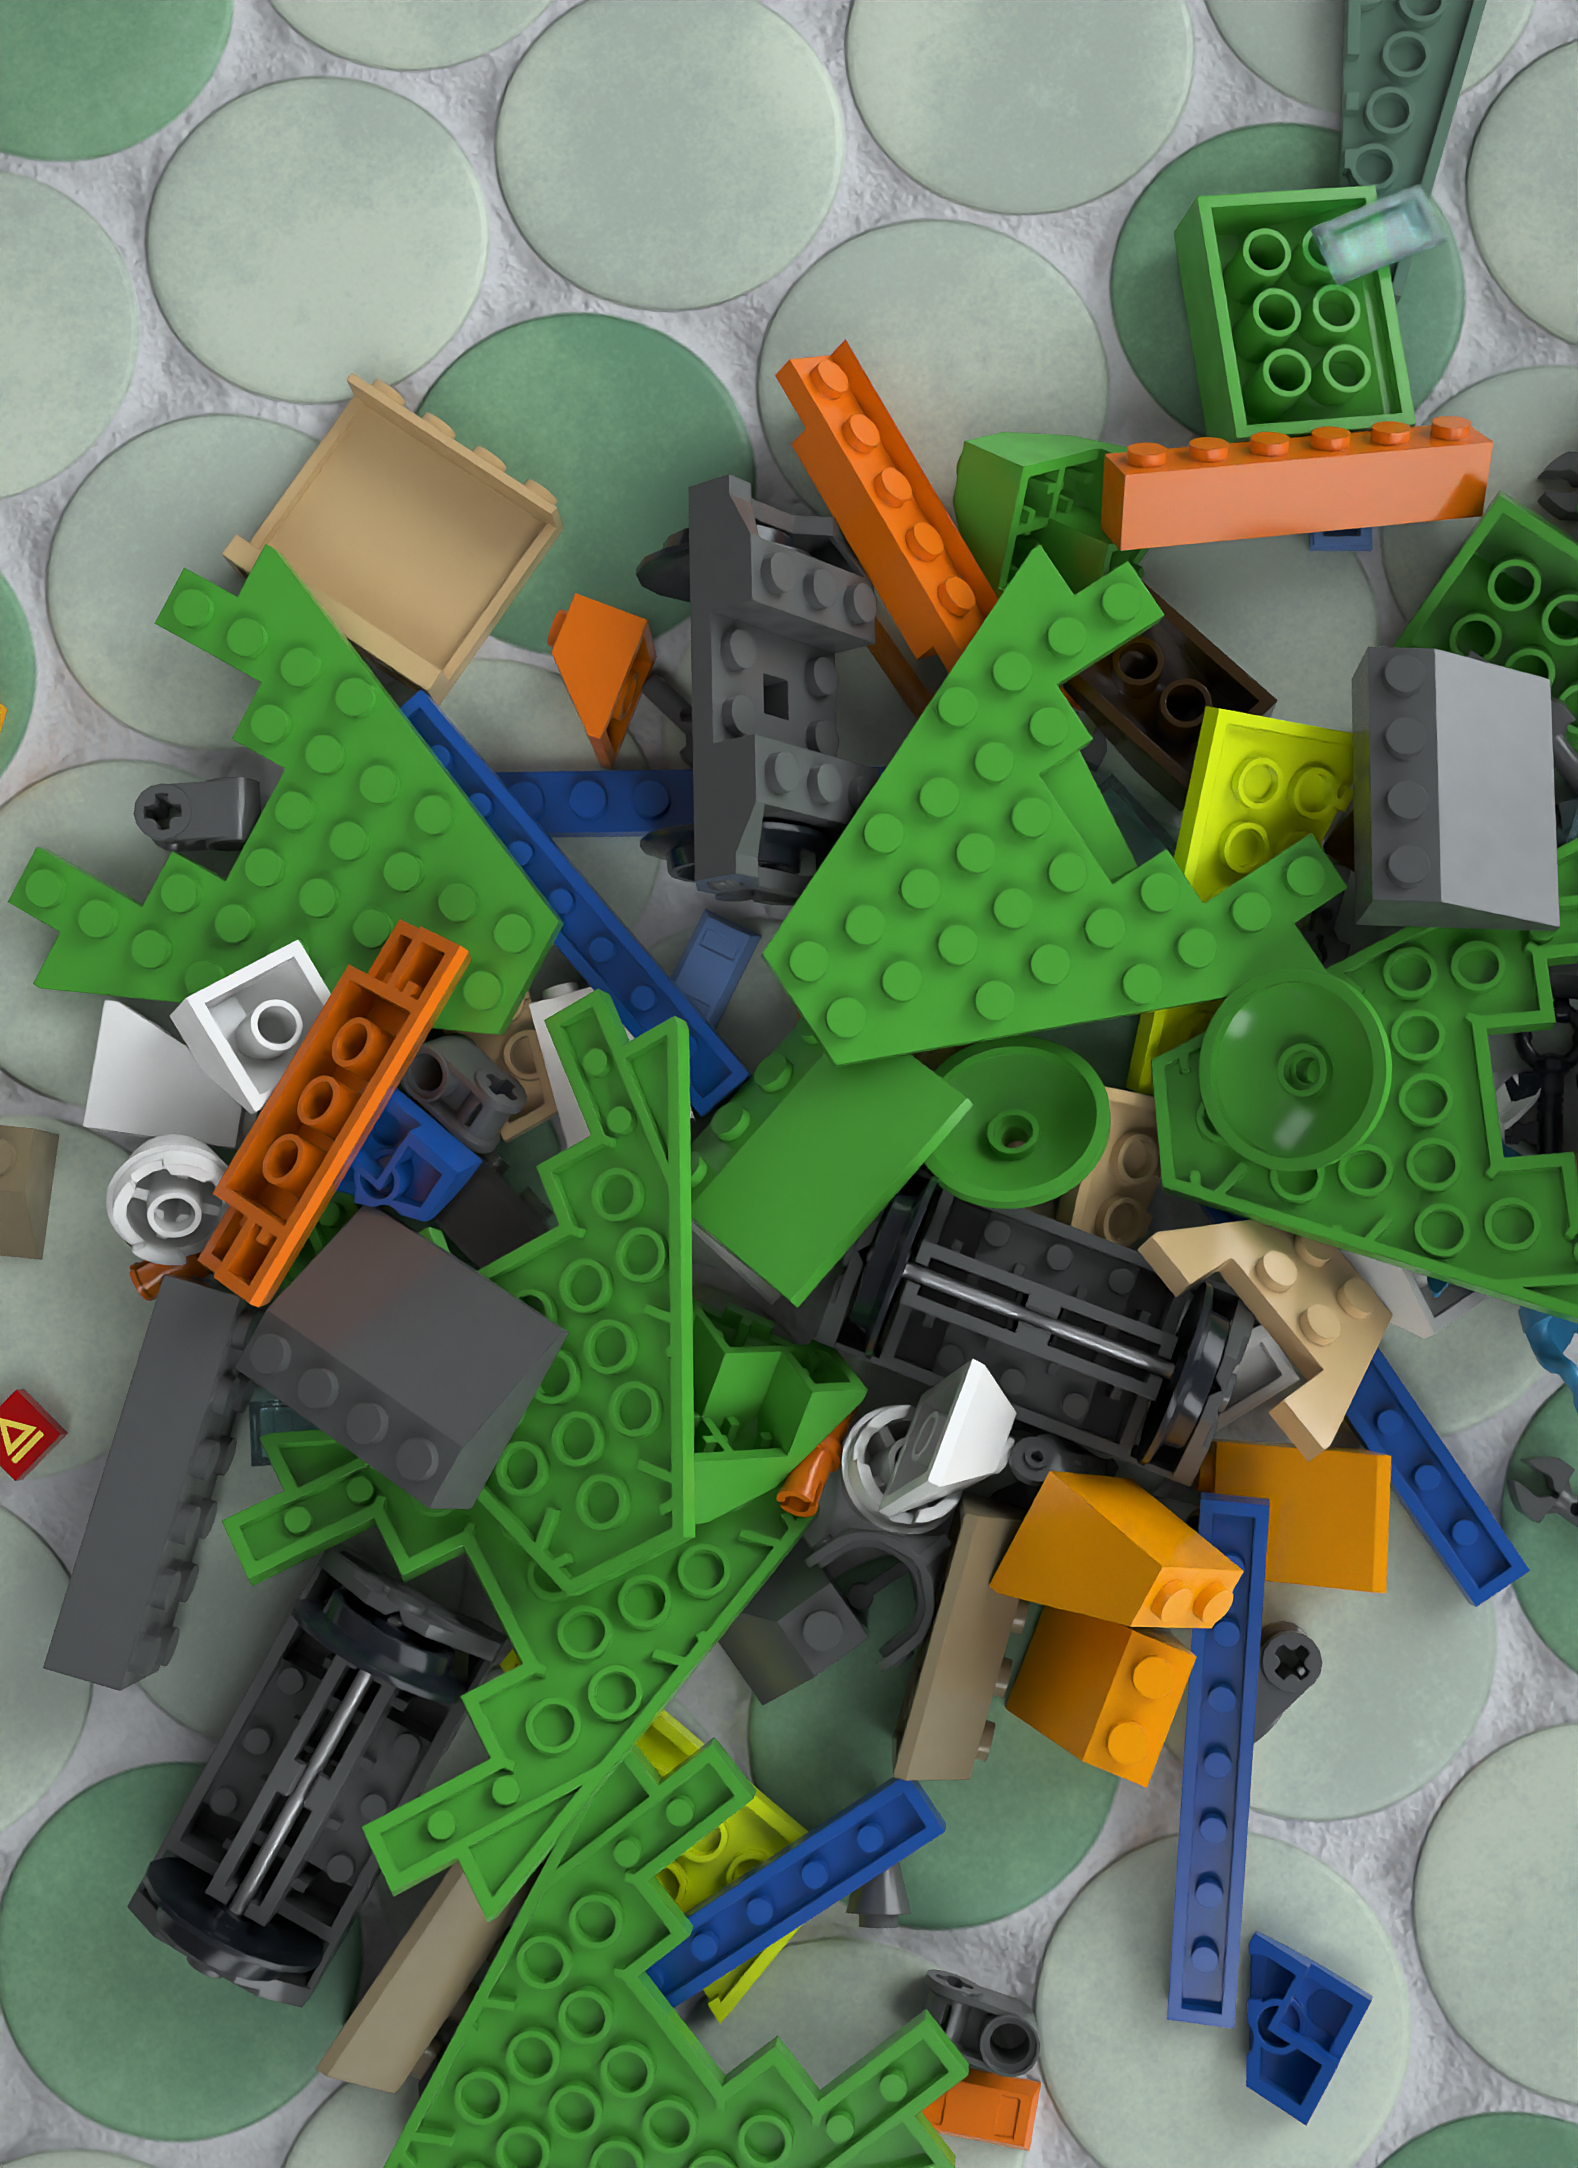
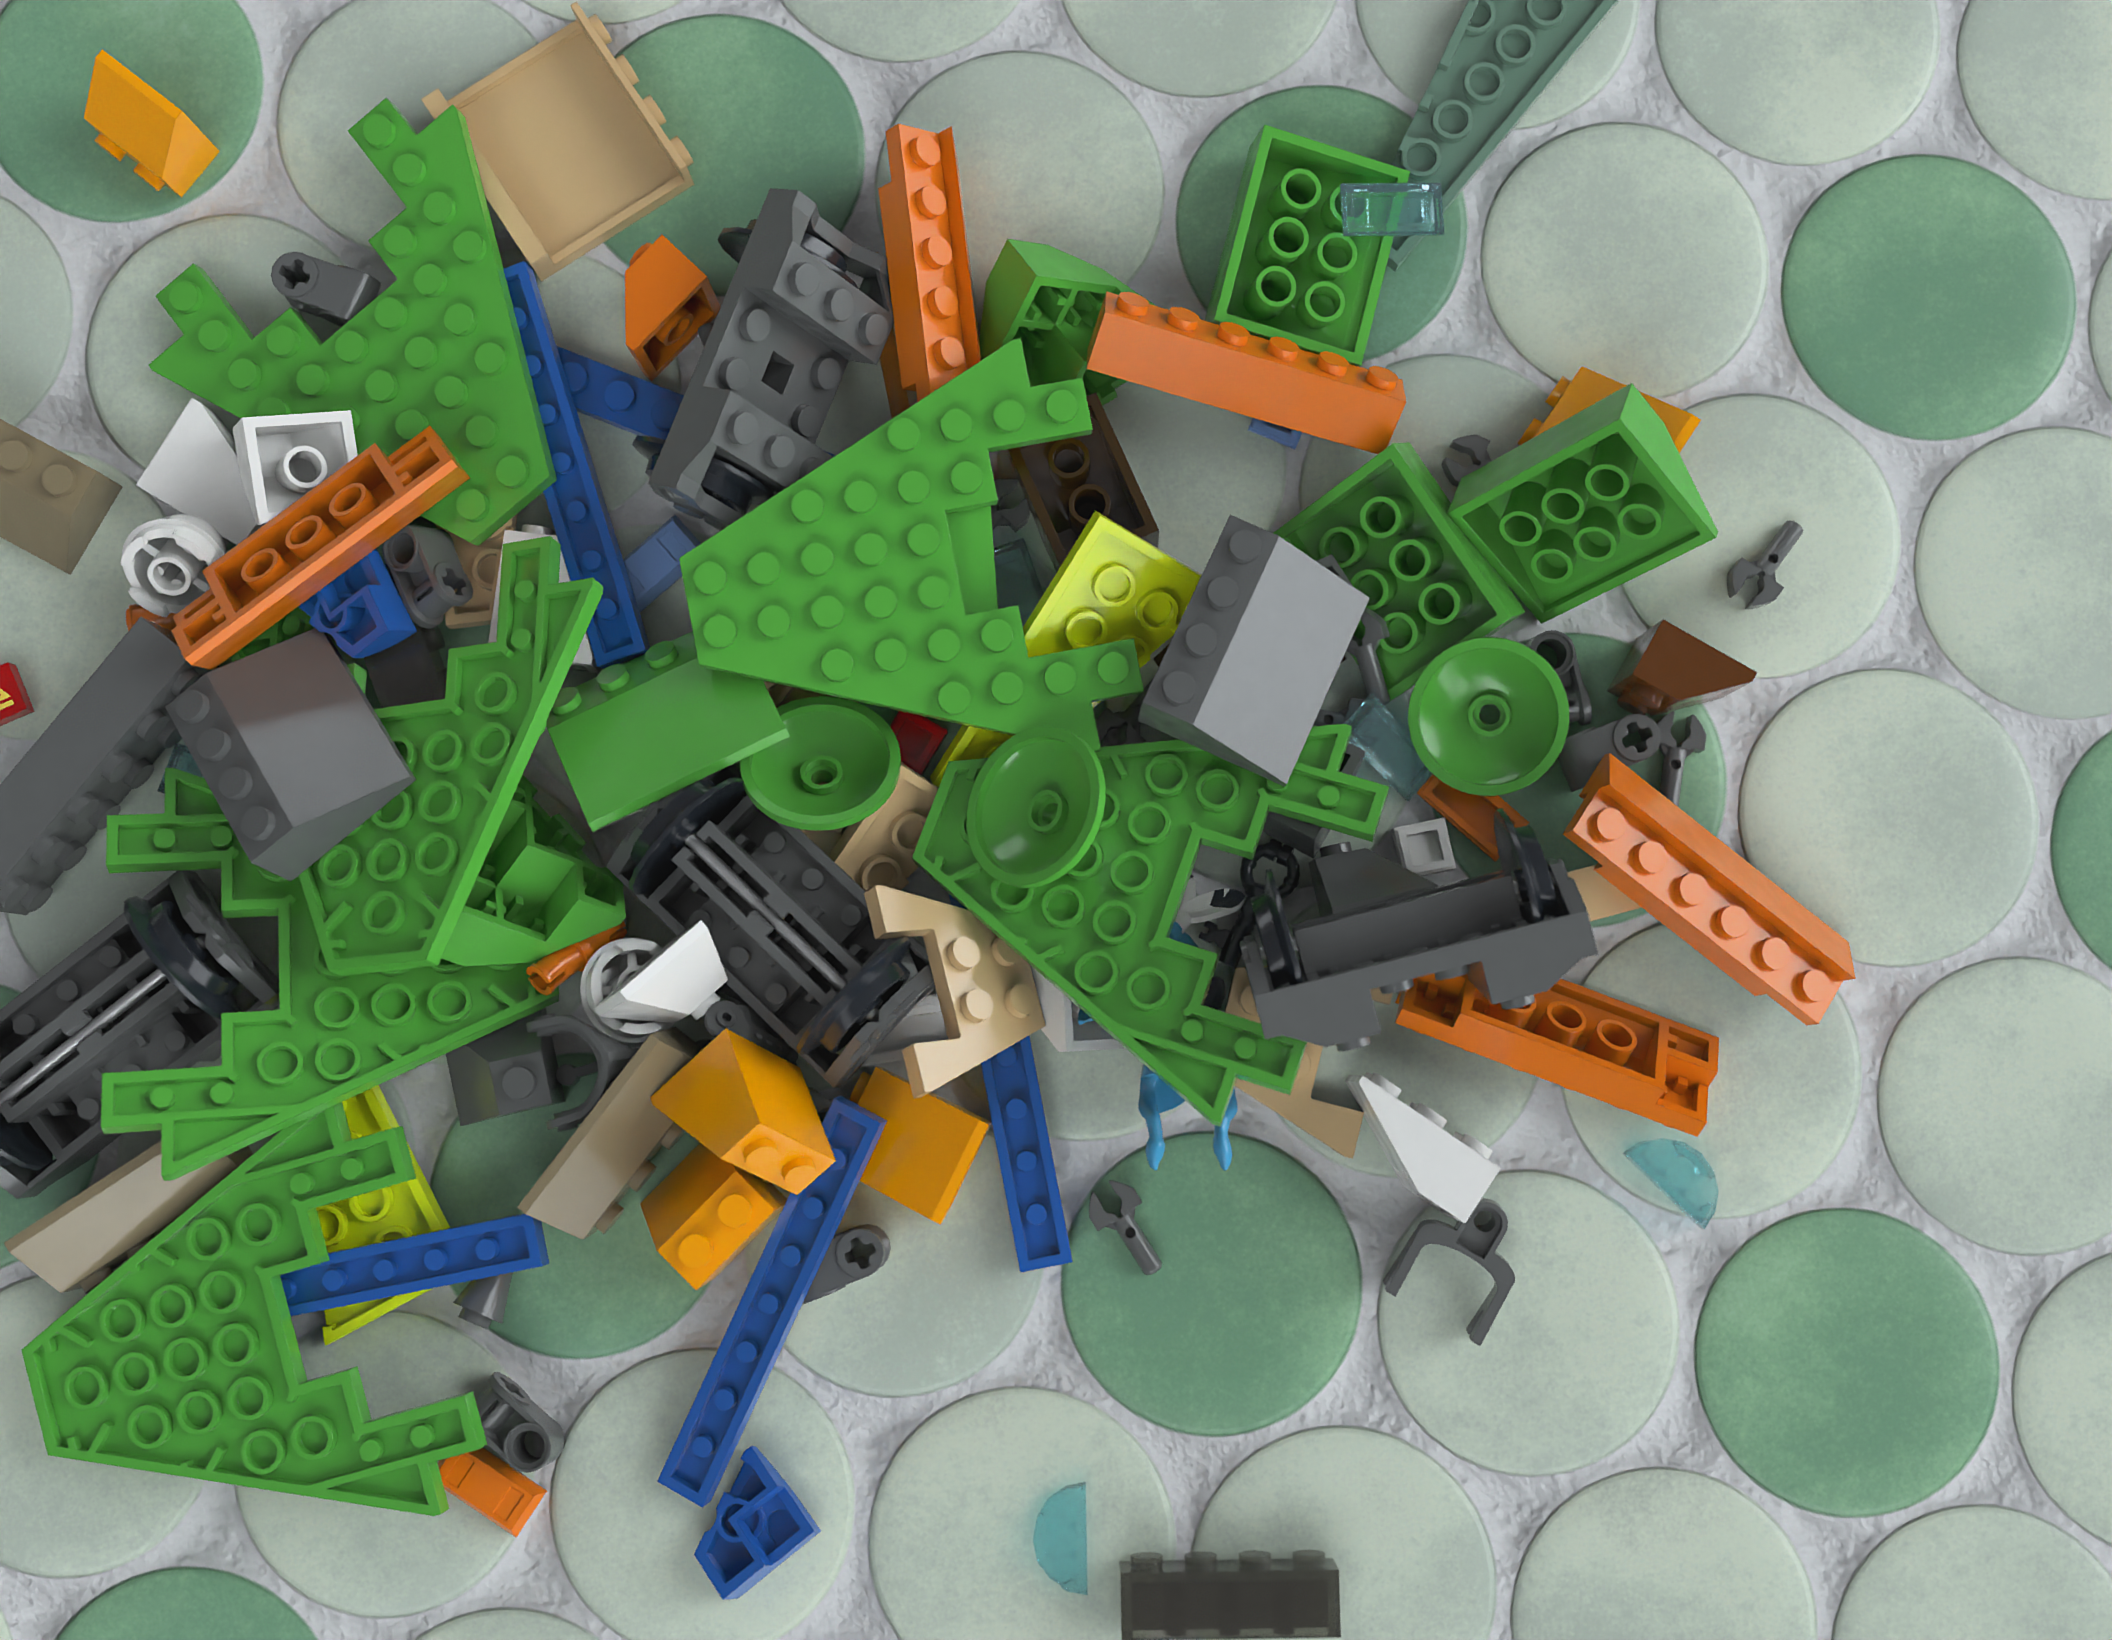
camera: 15 degrees right, 0 degrees up
none -> red tile [890,711,948,776]

